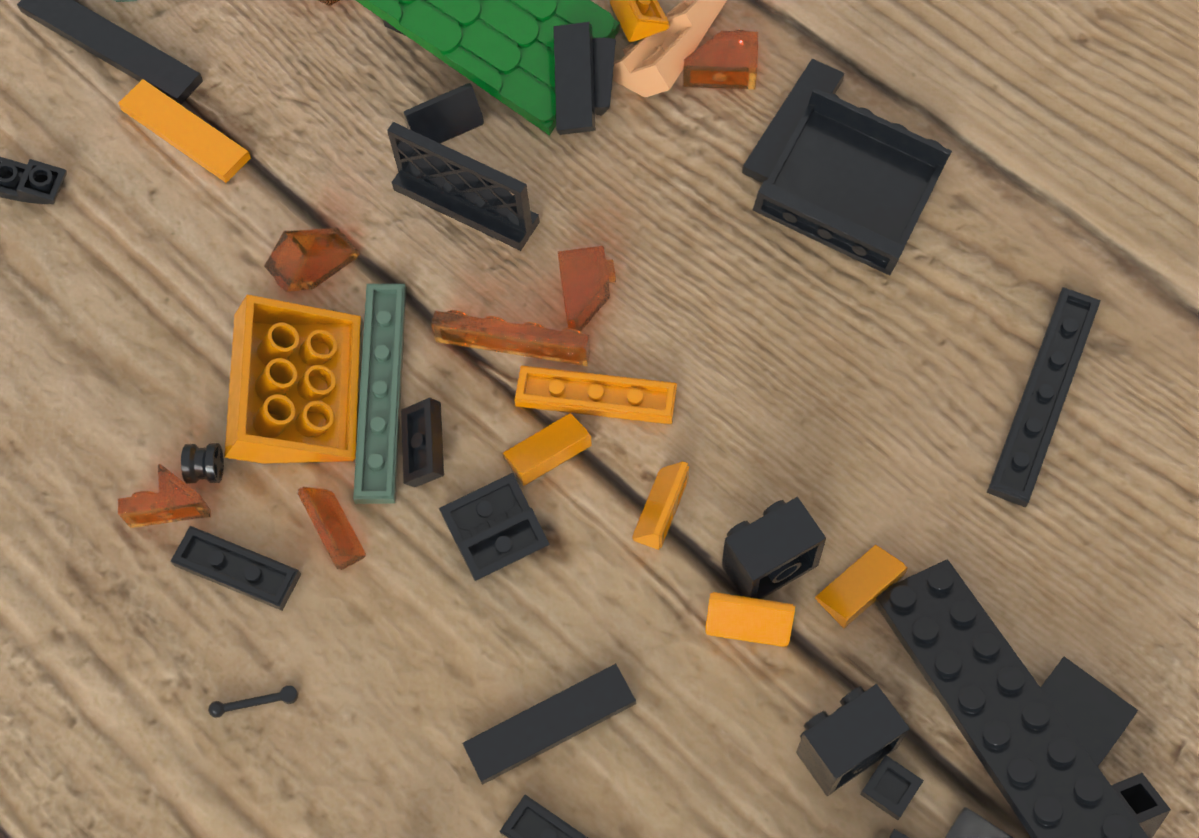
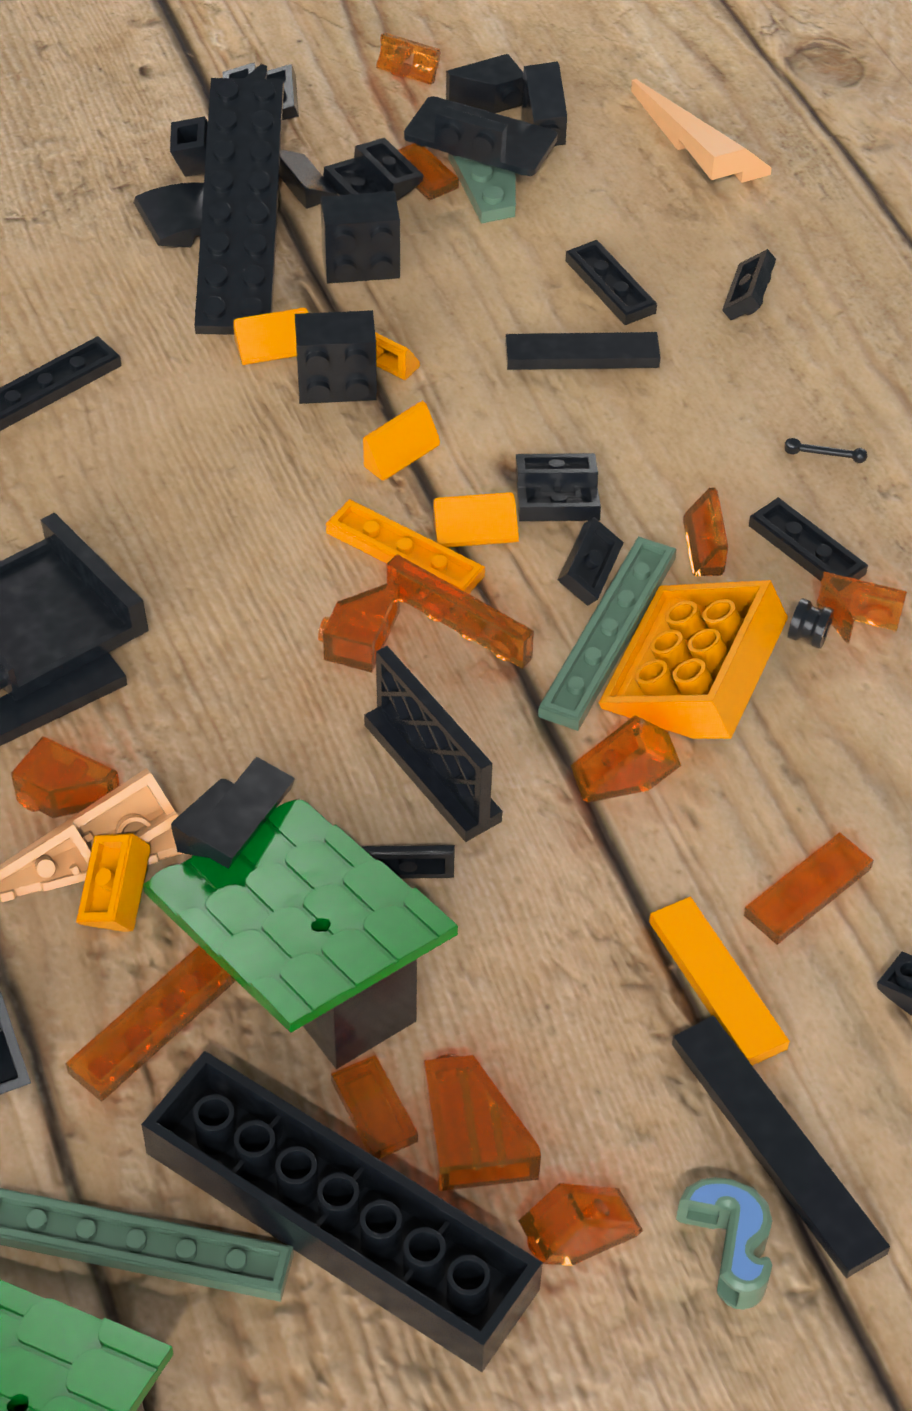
camera: 160 degrees left, 15 degrees down
none -> clear orange tile [743,832,874,945]

